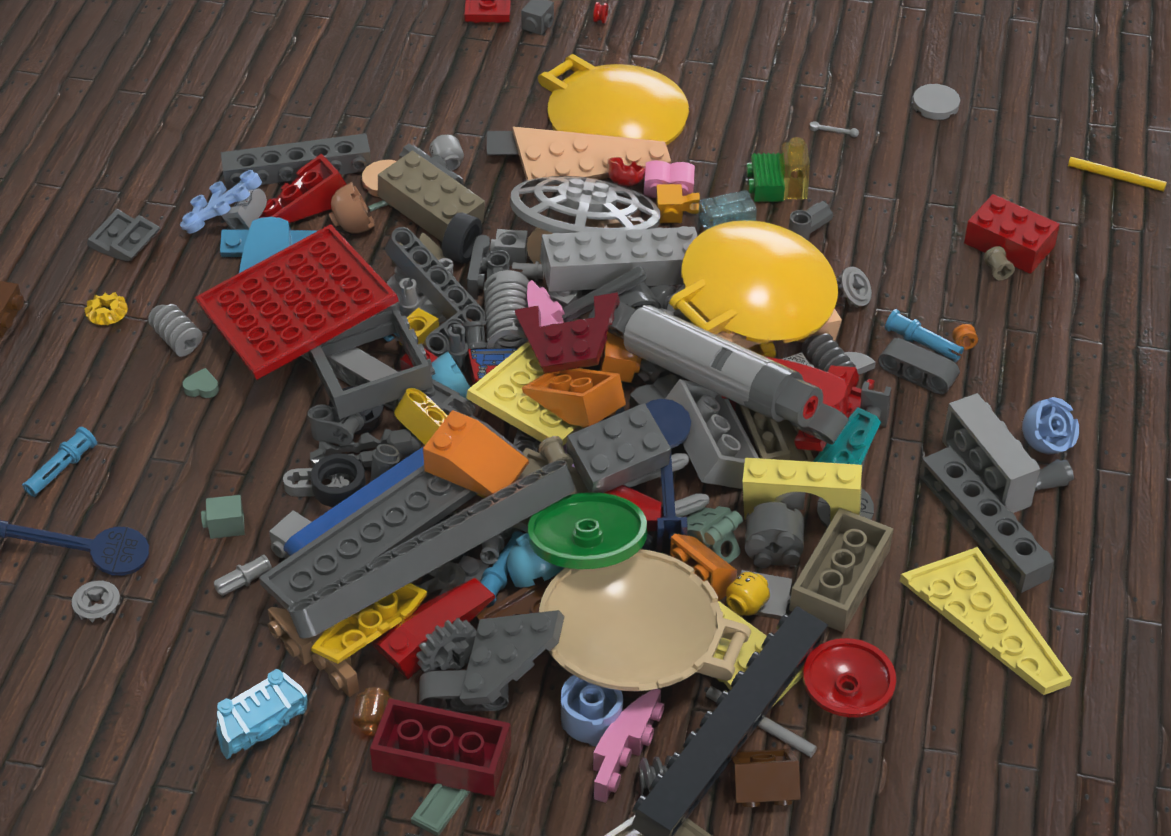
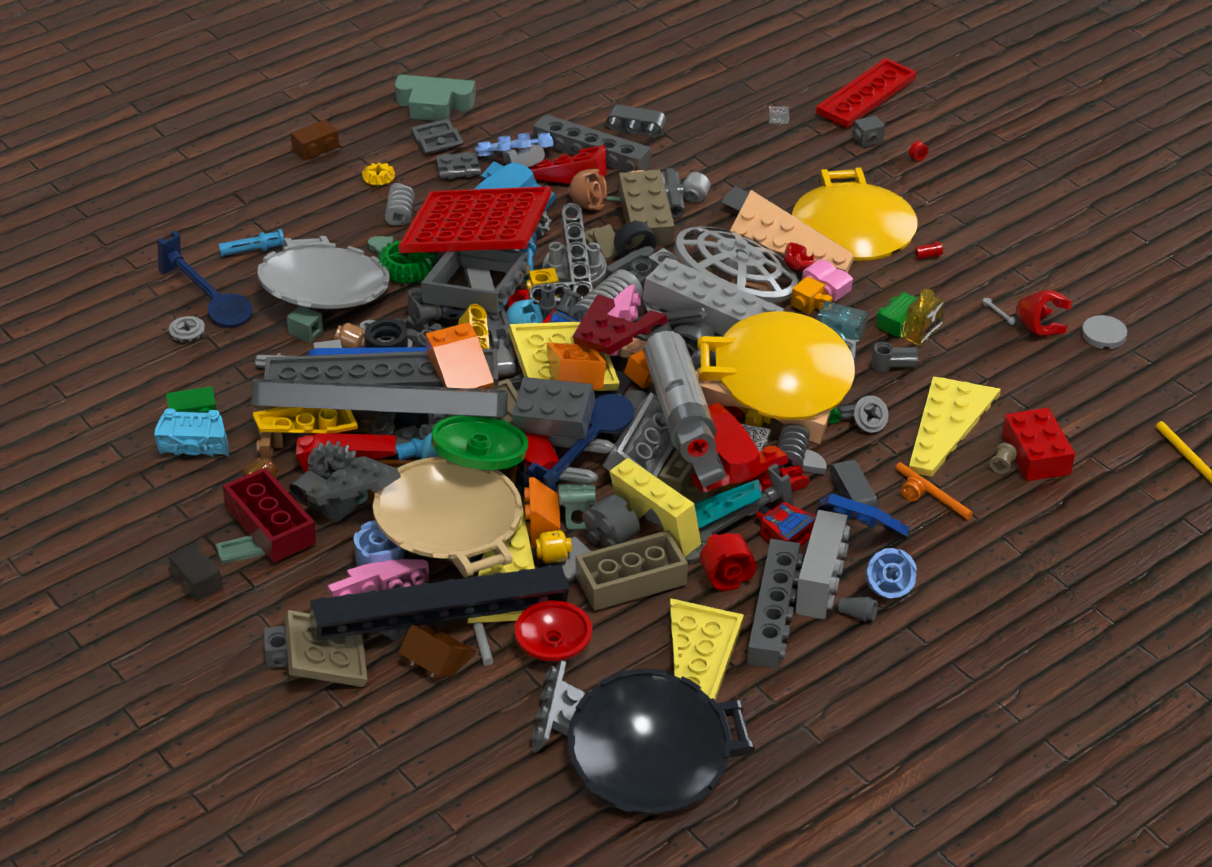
camera: 40 degrees right, 5 degrees down
dark tan bush [539,436,573,469] -> none
dark azure pin [885,309,964,363] -> none
none -> green brick [166,386,217,413]
none -> light grey dish [257,236,389,309]
none -> medium nougat head [334,323,366,348]
none -> green gear [378,238,436,285]
none -> sand green brick [395,74,476,121]
none -> dark grey plate [436,152,481,180]
none -> dark grey bracket [531,660,584,753]
none -> black dish [568,669,755,815]
none -> dark grey beam [606,105,666,137]
none -> red brick [699,533,757,591]
none -> torso [756,503,816,547]
none -> clear tile [769,106,789,124]
none -> blue wing [817,493,910,537]
none -> orange bar [895,462,973,520]
none -> light yellow wing [909,376,1001,477]
none -> red pin [915,241,943,260]
none -> red piece [1016,290,1072,337]

